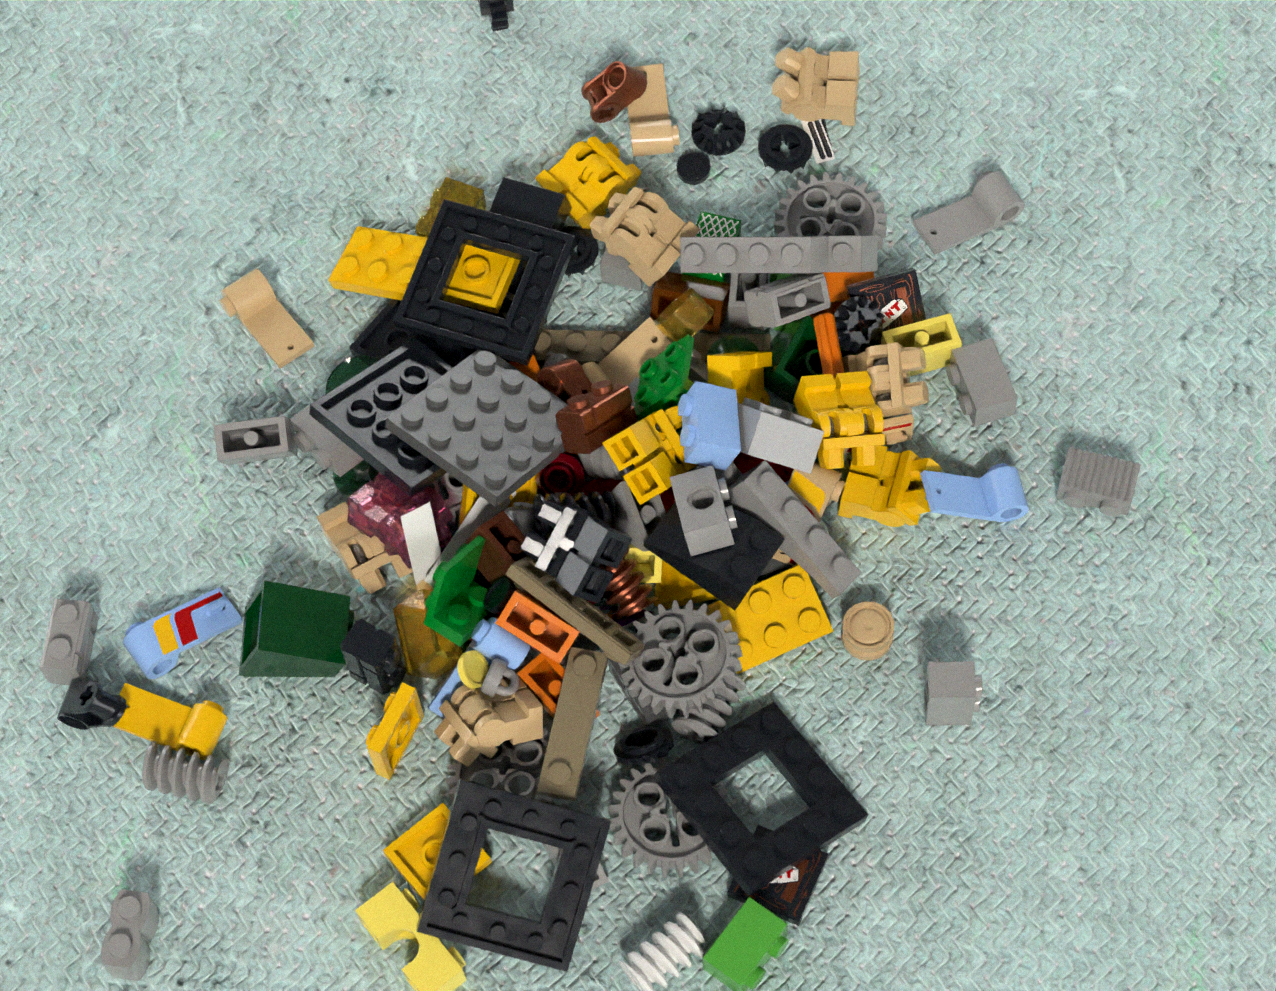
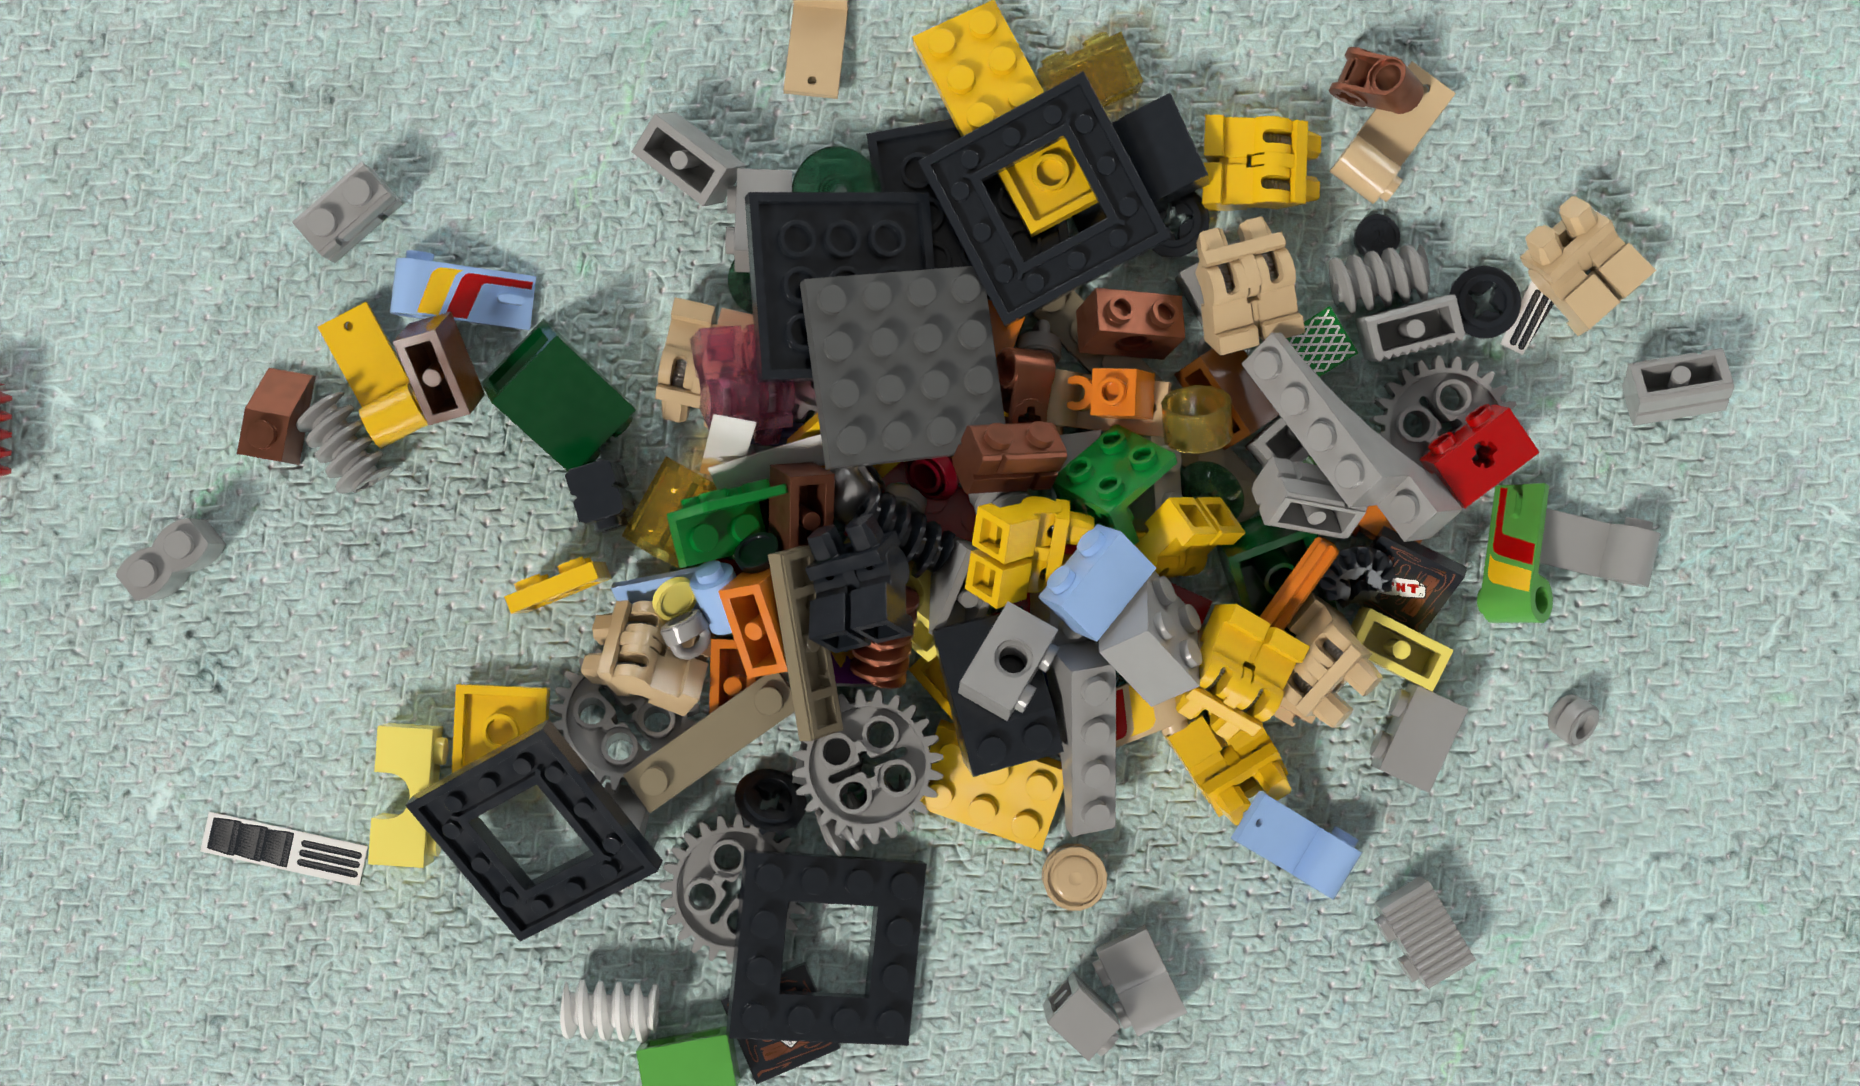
camera: 40 degrees right, 25 degrees up
black piece [57,680,126,730] -> none
black gear [691,106,746,156] -> none
none -> copper slope [237,368,316,465]
none -> reddish brown brick [393,312,485,426]
none -> orange brick [1067,368,1155,420]
none -> copper brick [1076,288,1185,360]
none -> light grey brick [1092,925,1187,1037]
none -> light grey piece [1329,244,1430,314]
none -> light grey brick [1355,294,1465,362]
none -> red brick [1419,404,1540,508]
none -> bright green door [1477,483,1553,623]
none -> light grey tile [1548,694,1599,746]
none -> light grey brick [1622,348,1734,426]

